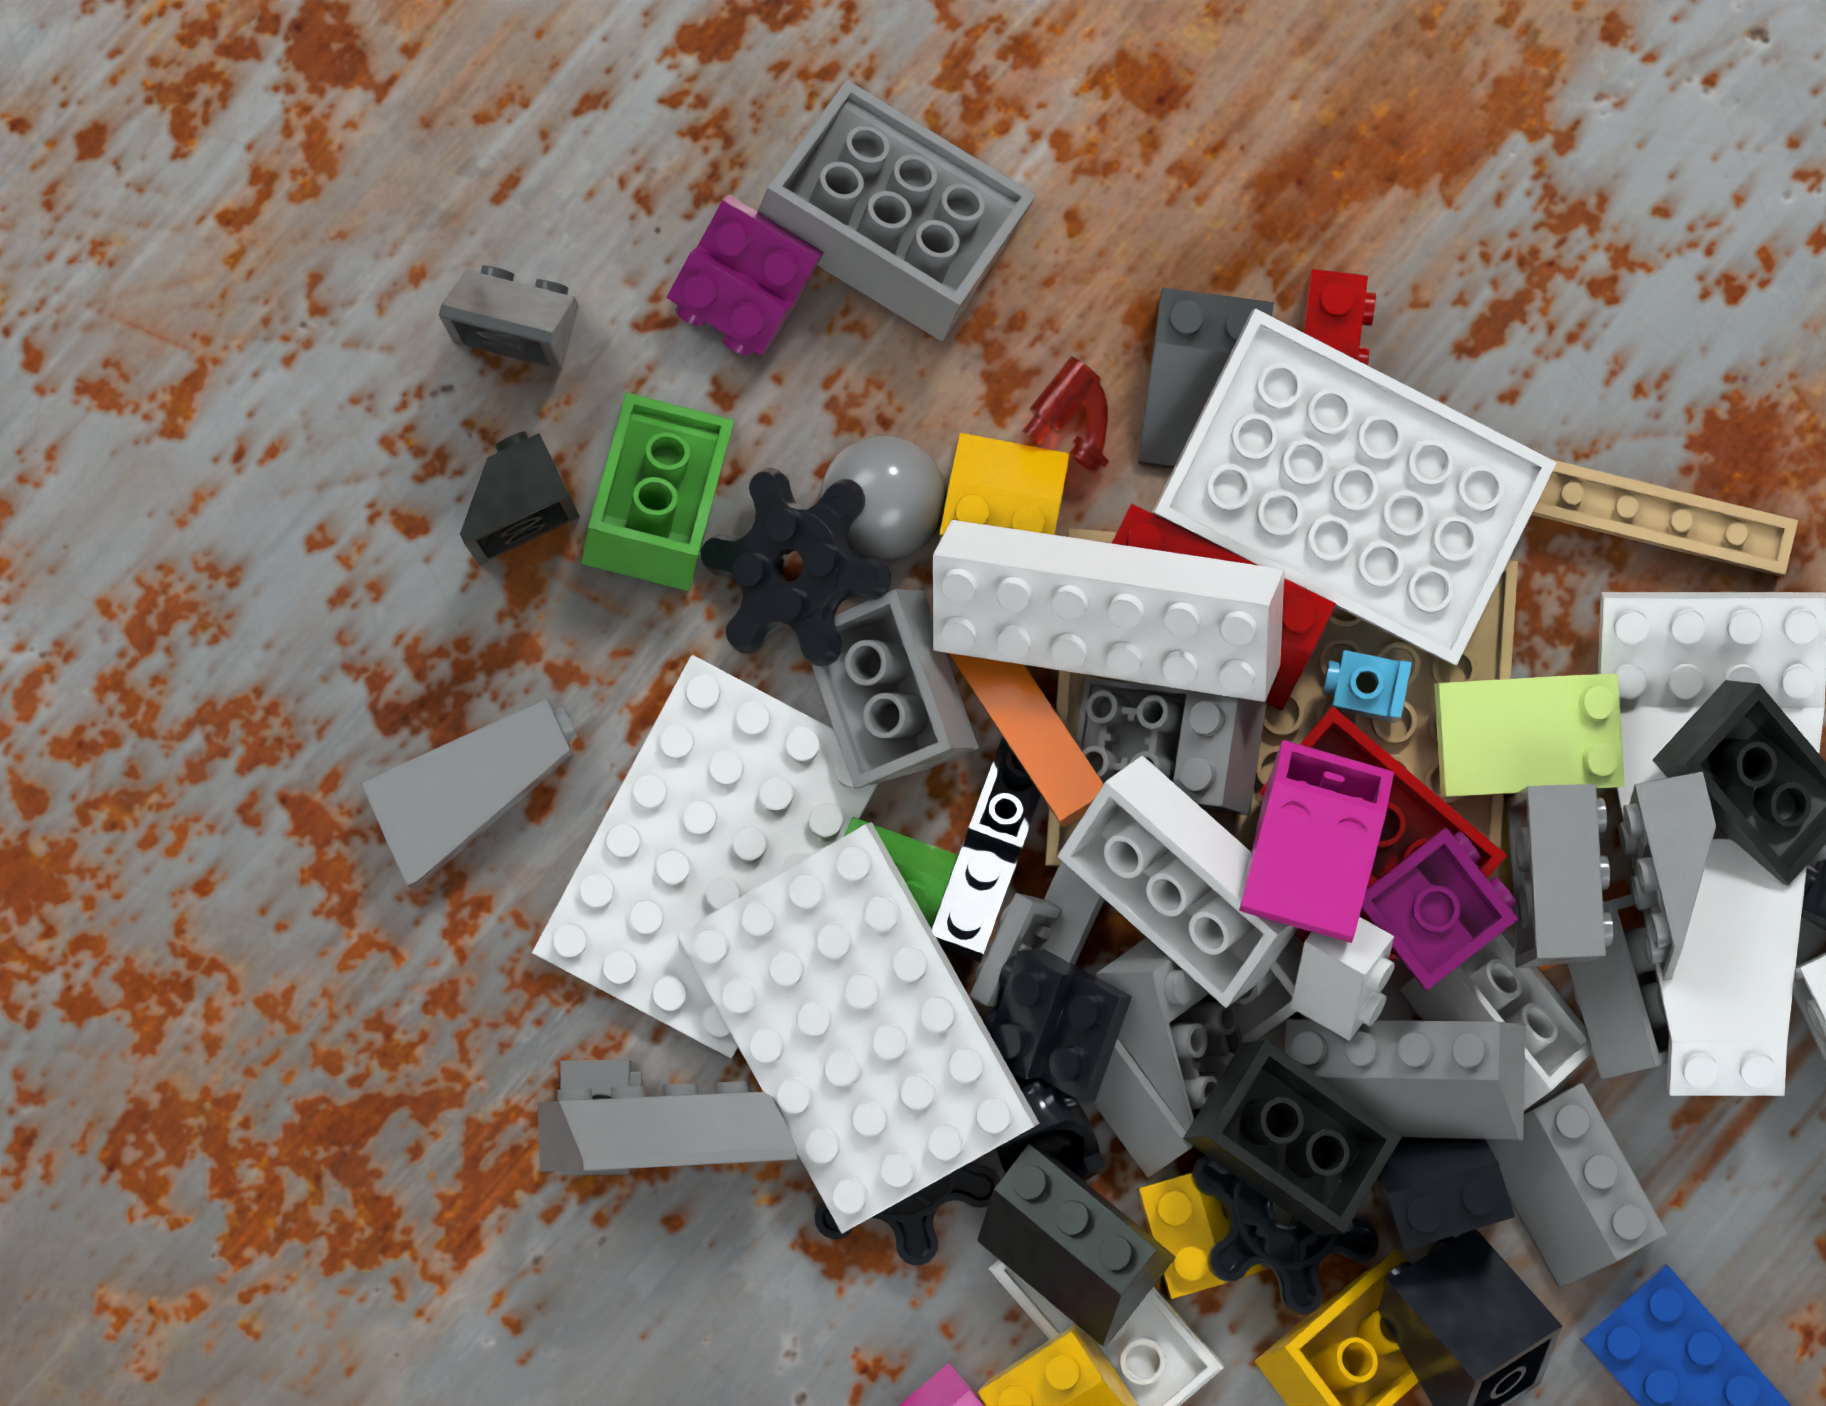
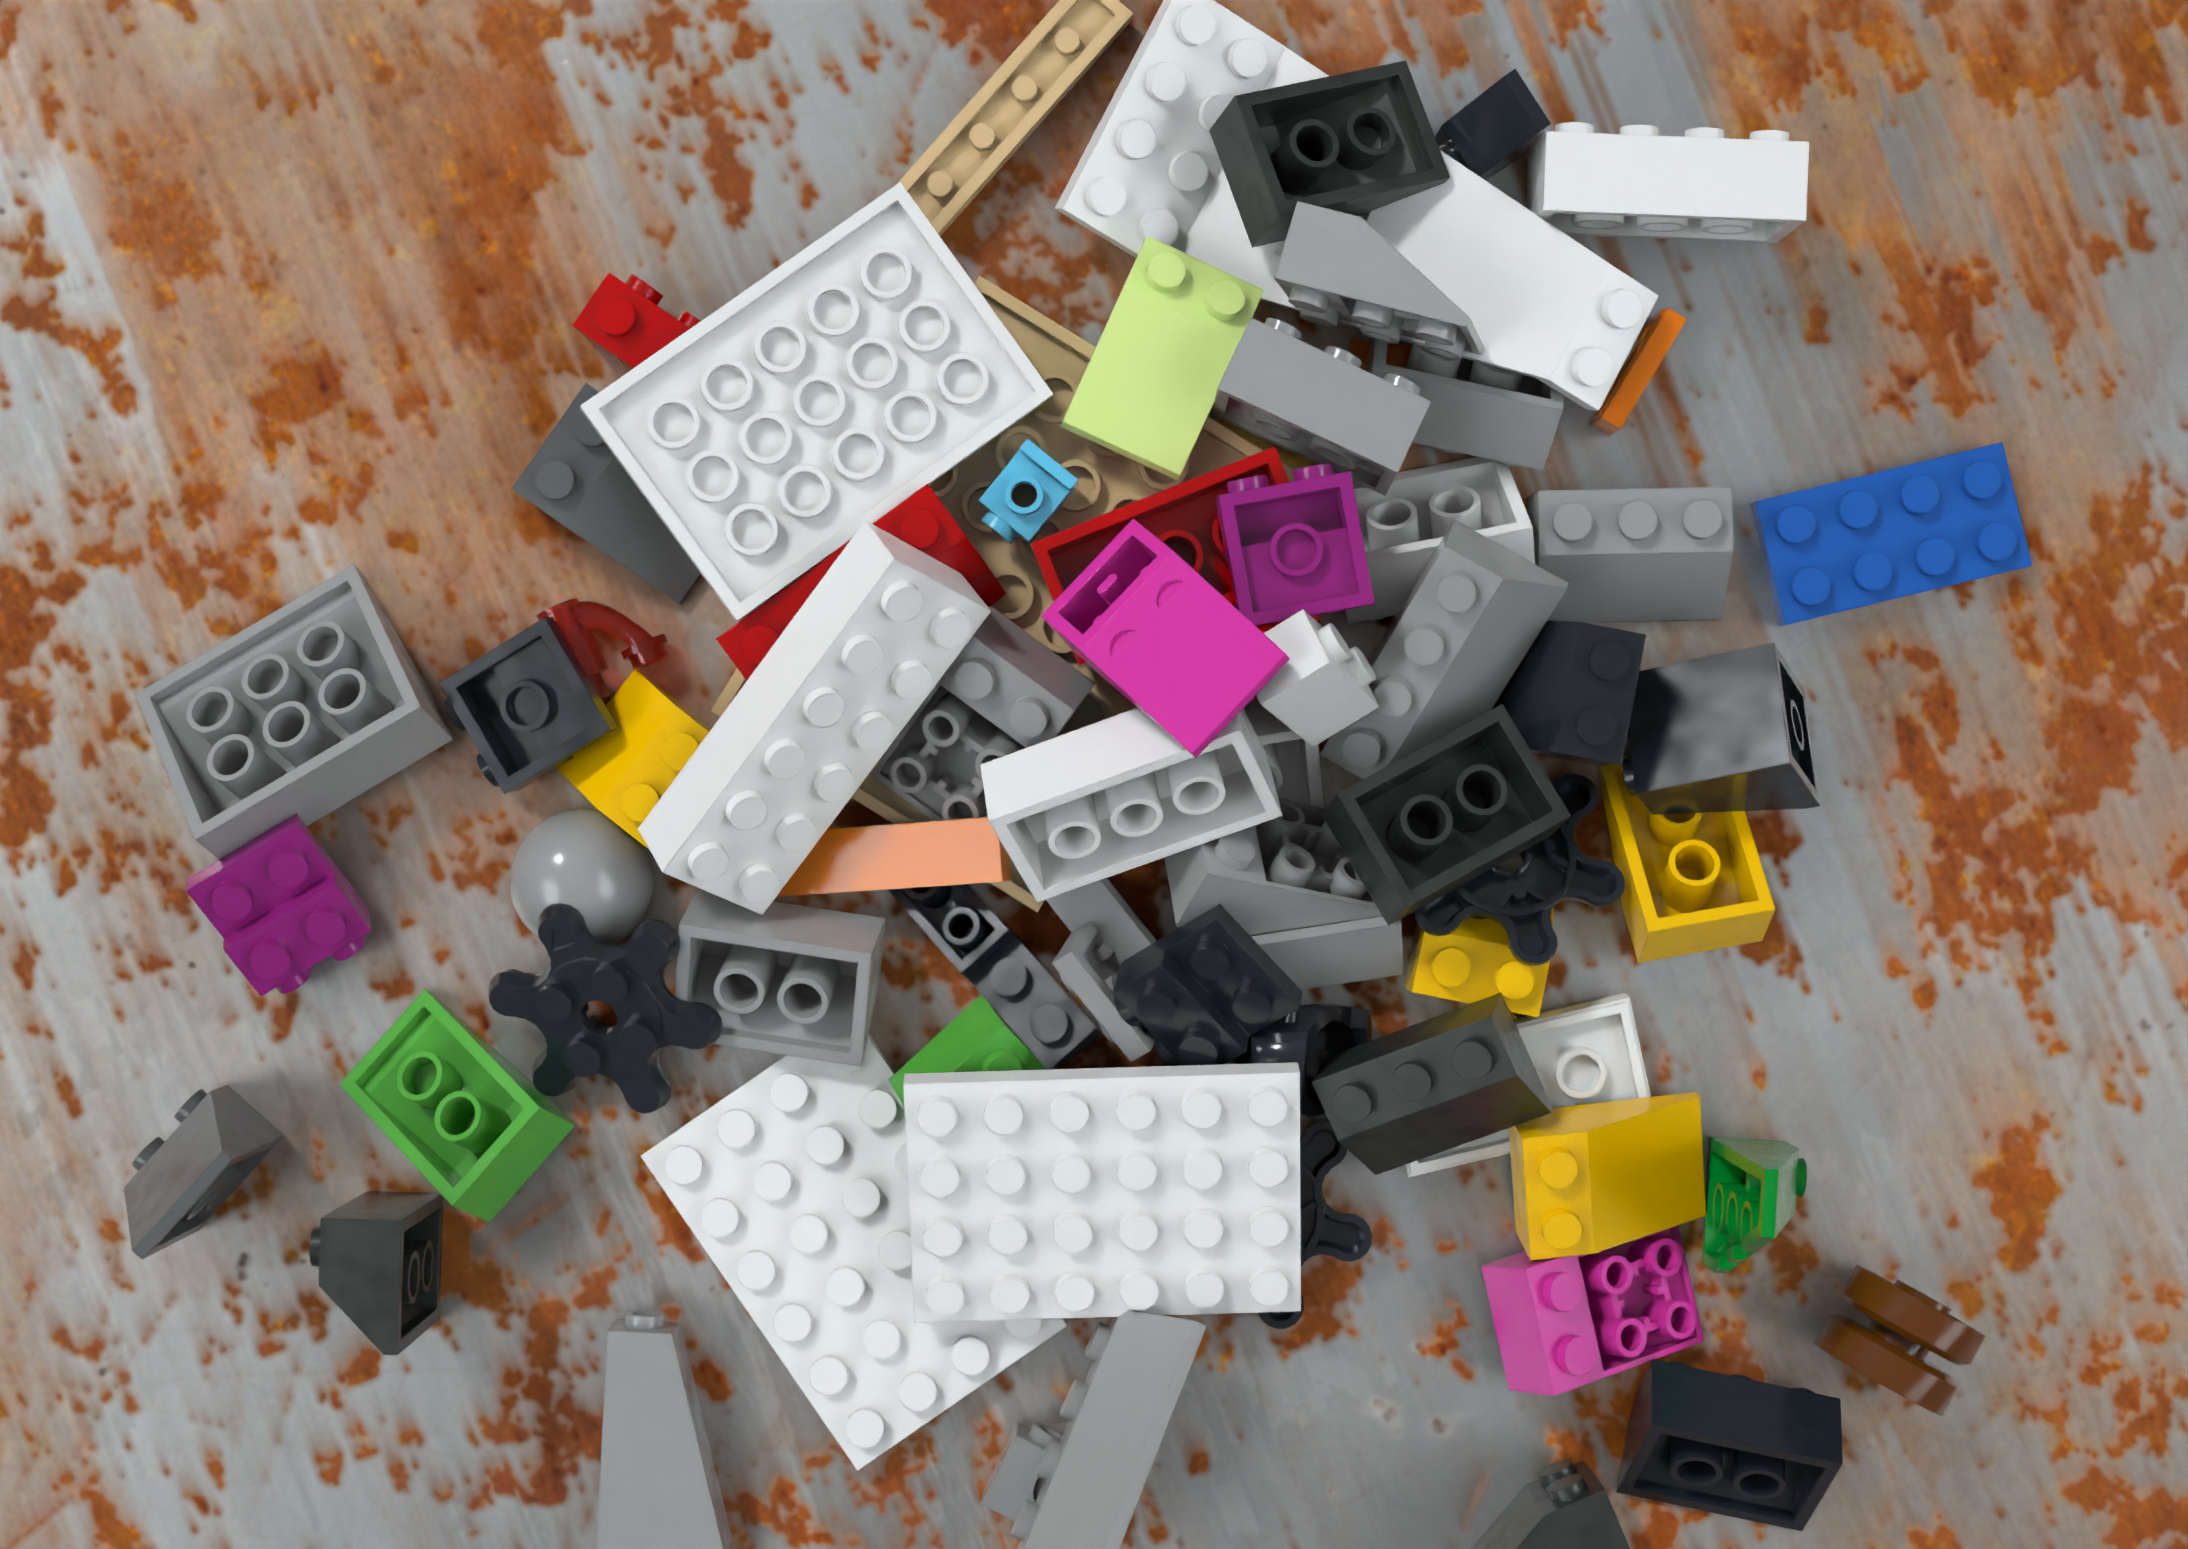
camera: 60 degrees left, 5 degrees up
none -> black plate [439,617,618,794]
none -> orange tile [1590,308,1687,436]

